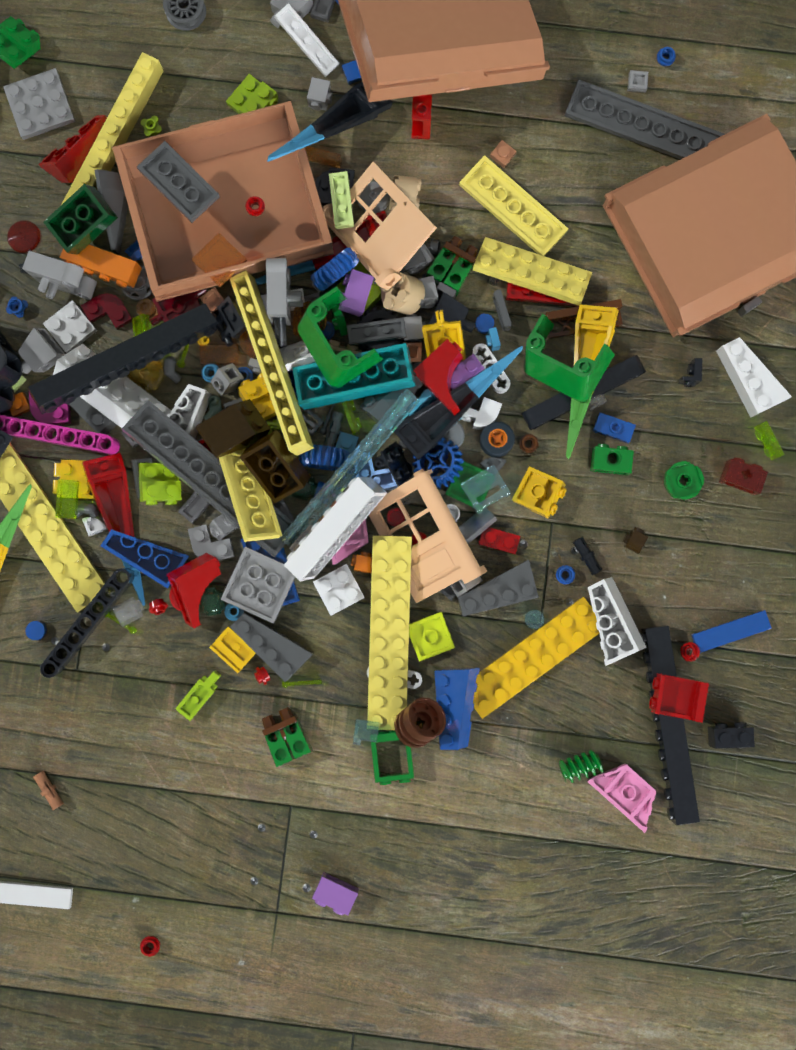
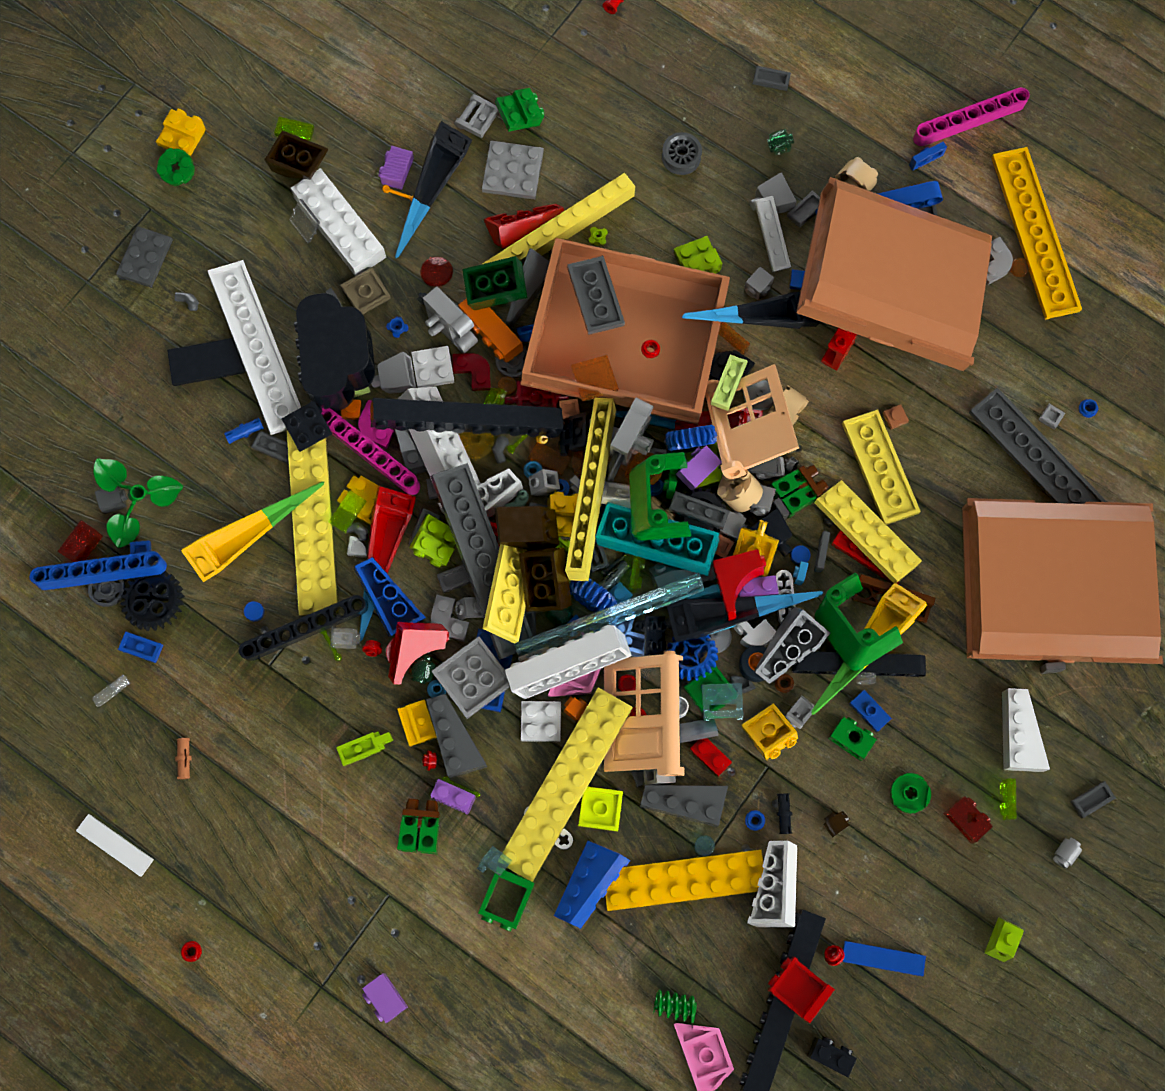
camera: 25 degrees right, 10 degrees down
copper wheel [394,697,446,748] -> none
black bracket [678,358,703,387] -> none
none -> medium lavender brick [431,779,476,814]
none -> dark grey wedge [754,606,830,684]
none -> light grey bracket [785,696,814,729]

